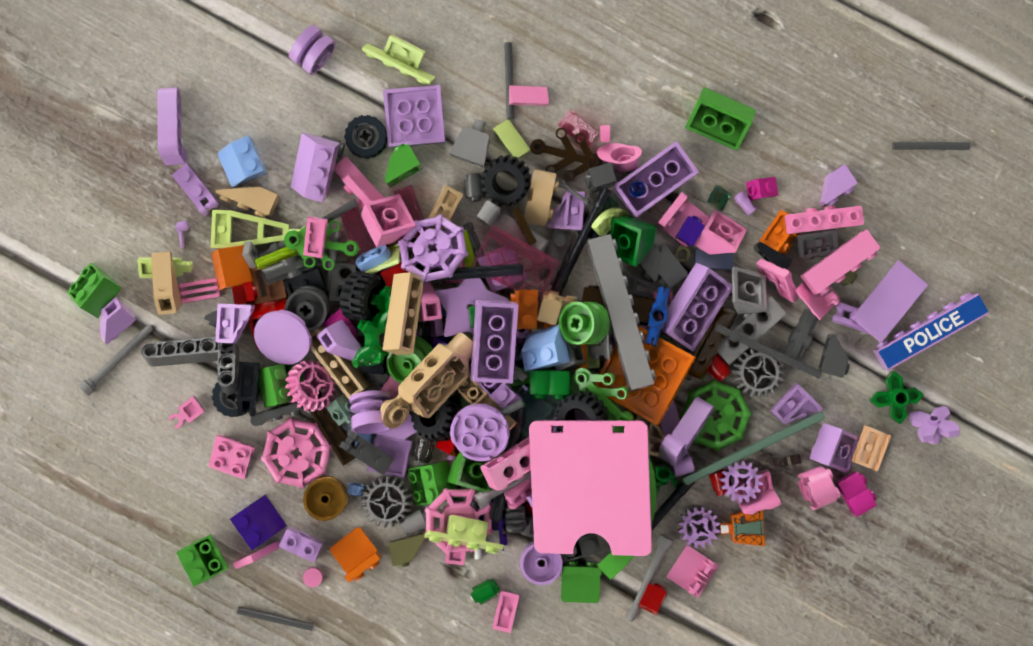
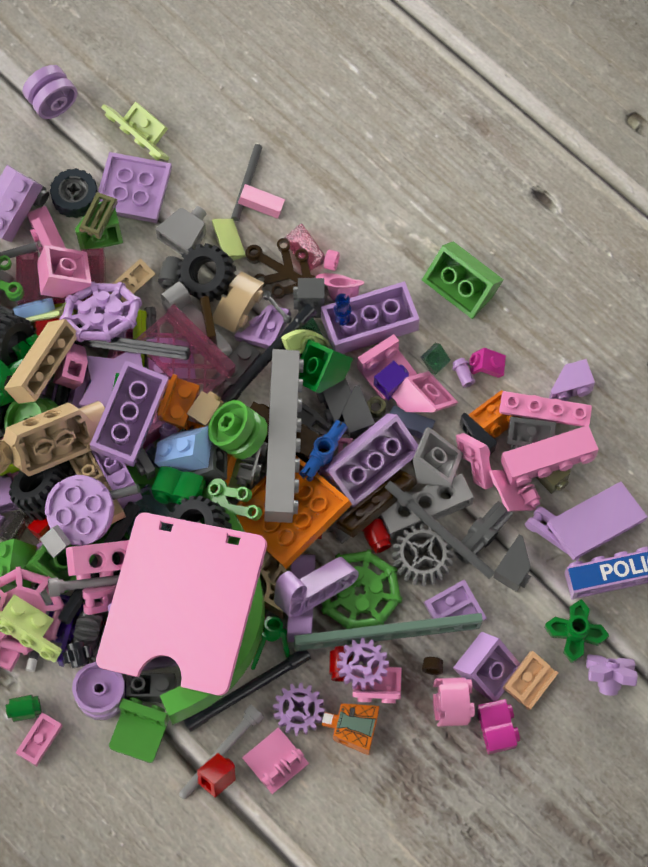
camera: 15 degrees right, 20 degrees down
none -> light grey tile [40,525,72,558]
none -> black gear [62,641,94,669]
none -> olive tile [79,192,118,239]

